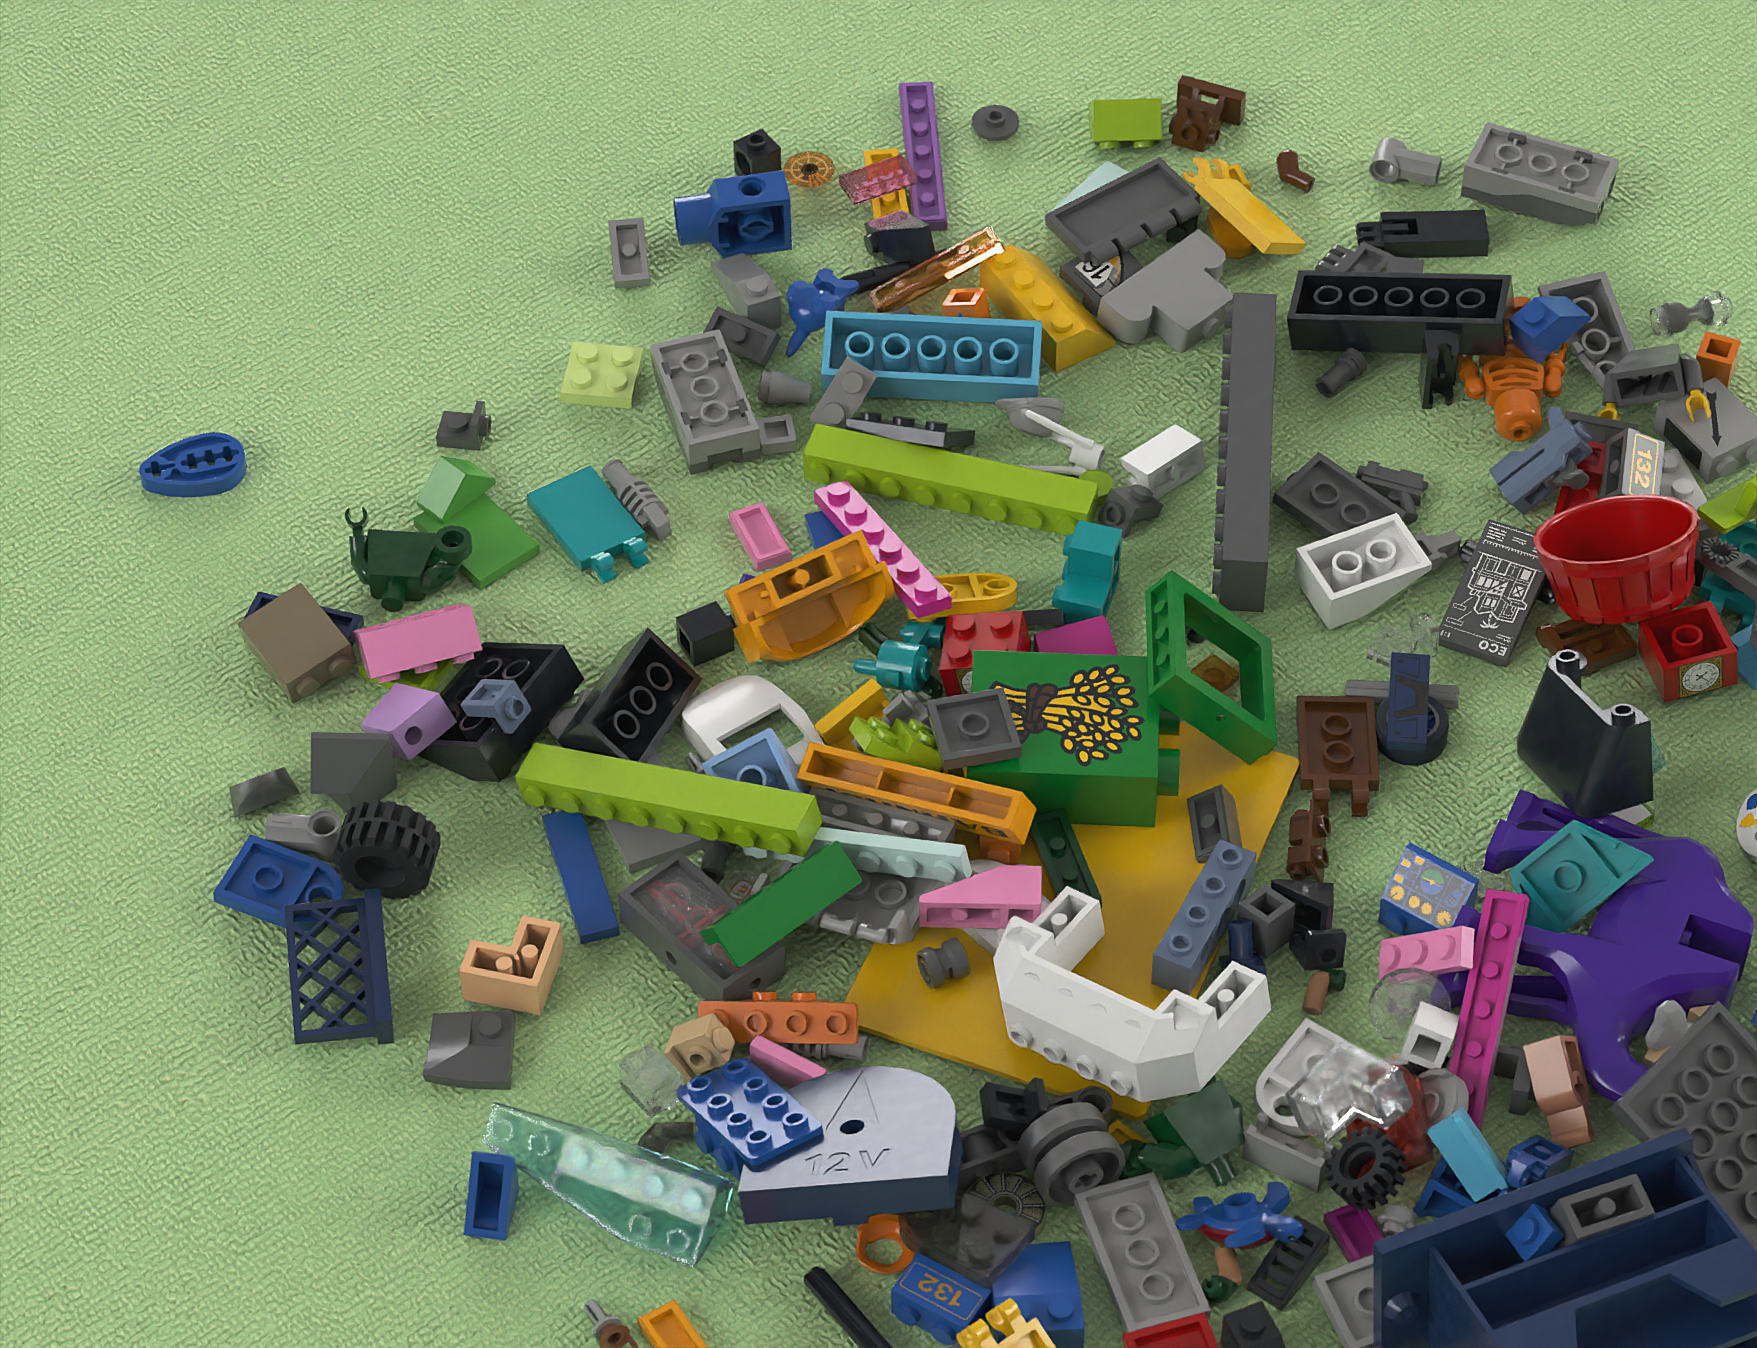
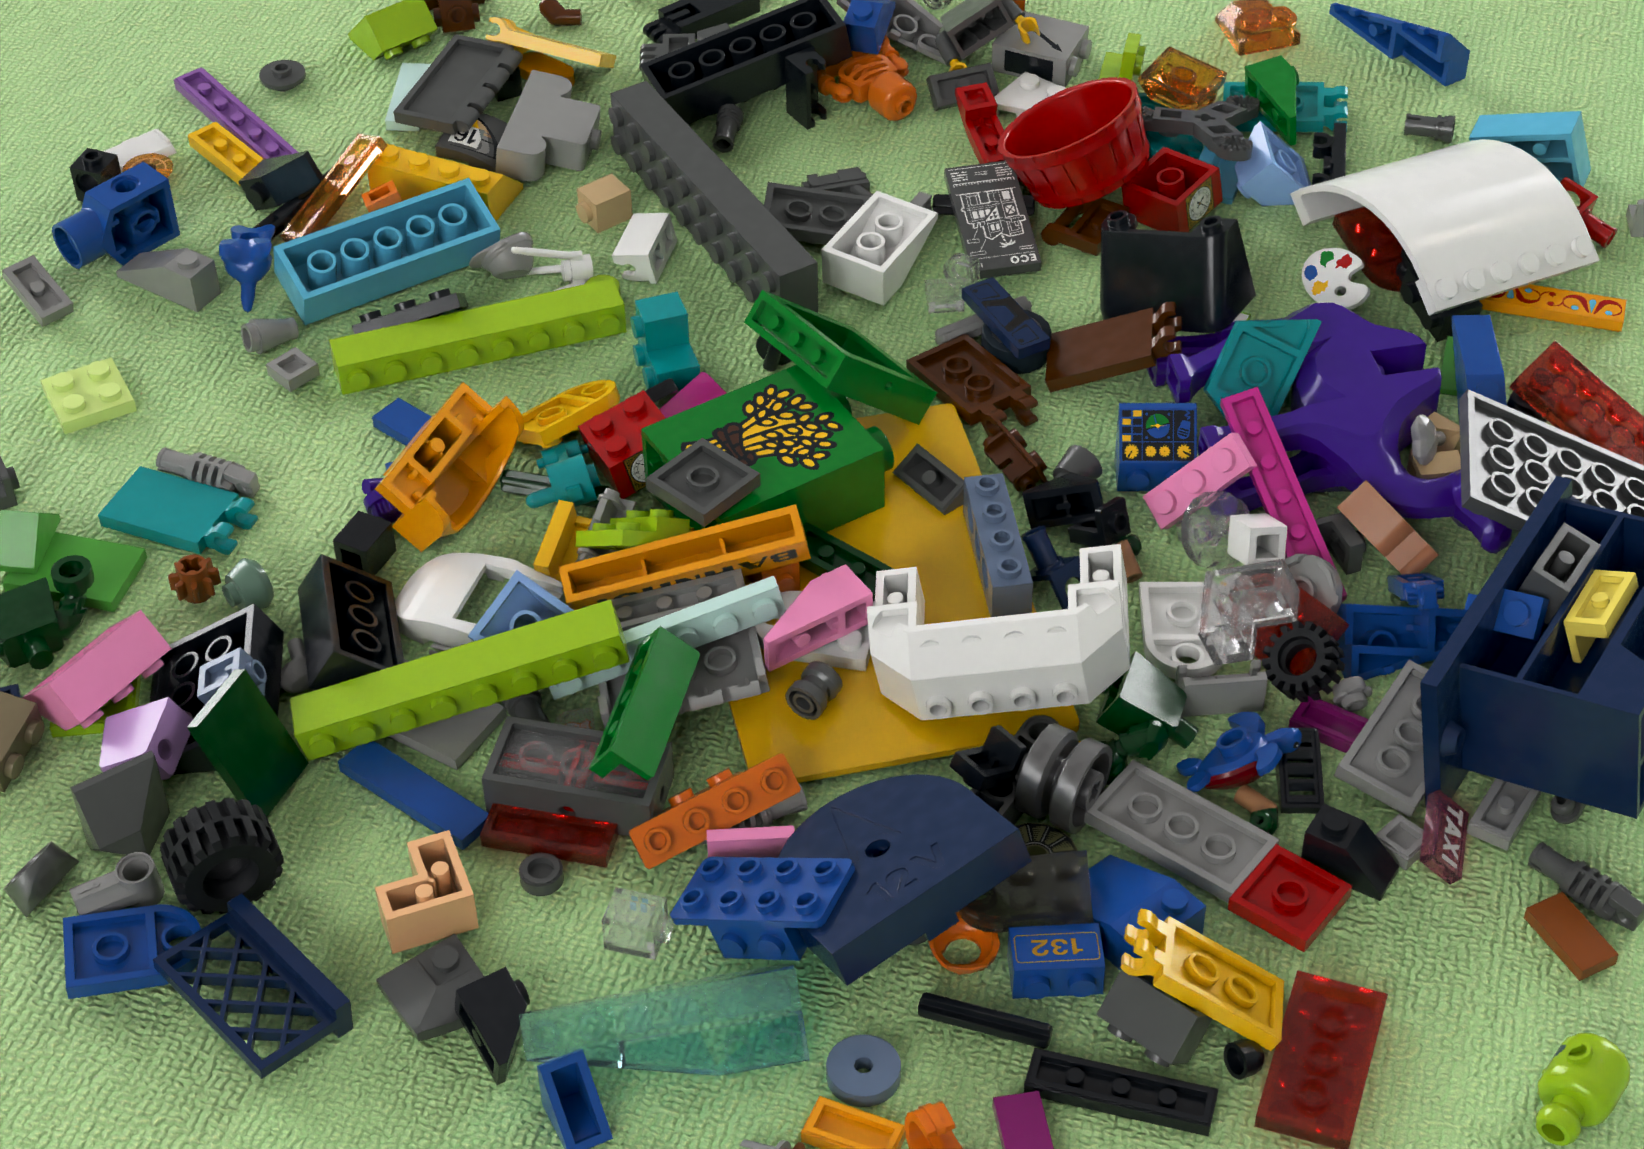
camera: 35 degrees left, 5 degrees down
clear smoke arm [638,1121,694,1160] -> none
light grey piece [650,329,761,475] -> none
tan brick [664,1013,736,1083] -> none
dark grey plate [703,306,781,368] -> none
bright pink tile [729,502,792,572] -> none
light grey plate [809,356,878,429] -> none
plate [814,480,952,619] -> none
clear pink tile [839,154,916,206] -> none
dark grey bracket [1098,484,1163,538] -> none
dark grey brick [1237,884,1295,959] -> none
medium azure panel [1427,1107,1509,1202] -> none
sand blue piece [1489,407,1593,515] -> none
brick [1600,427,1665,499] -> none
none -> white piece [103,129,177,173]
none -> dark orange gear [168,554,221,604]
none -> dark green tile [187,669,309,816]
none -> sand green cone [222,558,274,609]
none -> black slope [455,967,530,1085]
none -> clear red plate [480,803,619,868]
none -> dark grey tile [519,852,564,896]
none -> tan brick [576,173,633,233]
none -> sand blue piece [826,1035,901,1107]
none -> reddish brown tile [1045,302,1182,392]
none -> dark grey hat [1053,445,1102,480]
none -> light yellow panel [1563,570,1639,663]

